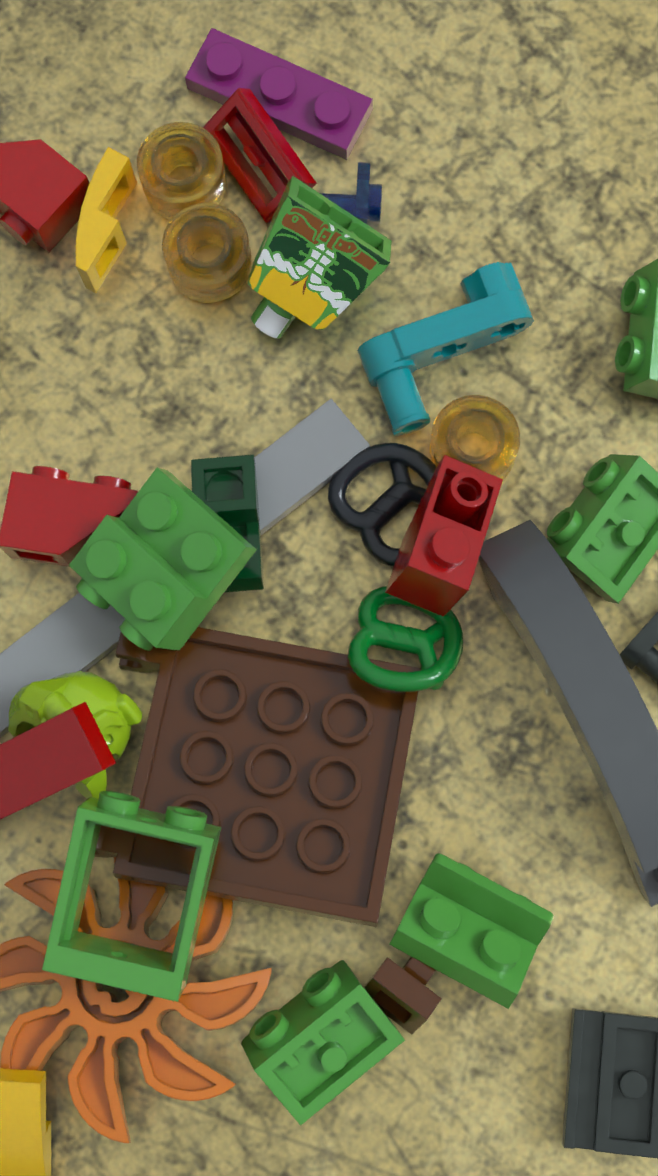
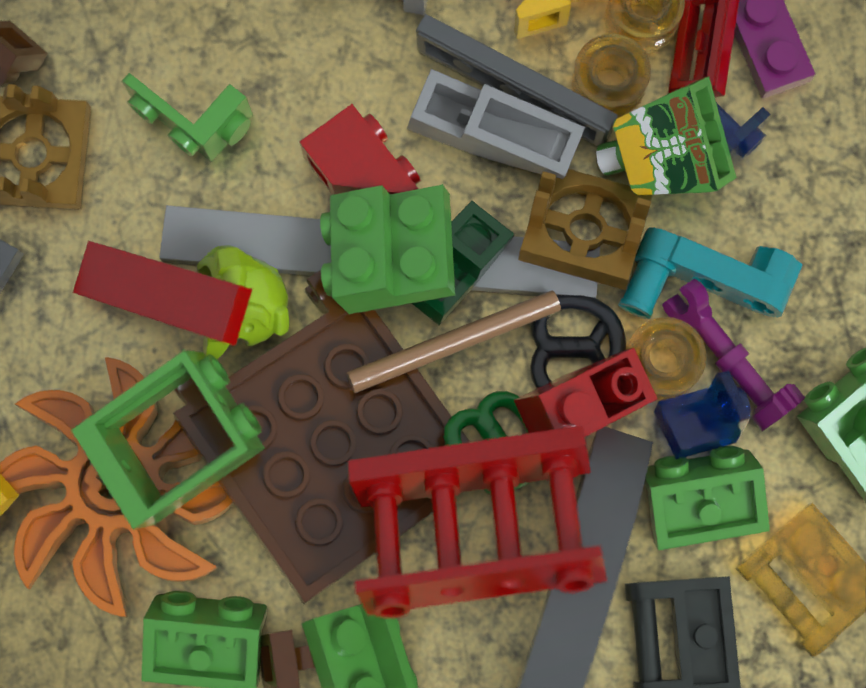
camera: 40 degrees right, 0 degrees up
none -> medium nougat bar [346,290,561,393]
none -> red fence [348,425,607,618]
none -> light grey slope [407,69,585,179]
none -> dark grey tile [416,14,618,147]
none -> pearl gold piece [518,169,652,290]
none -> clear blue bracket [654,371,751,460]
none -> magenta piece [662,278,805,432]

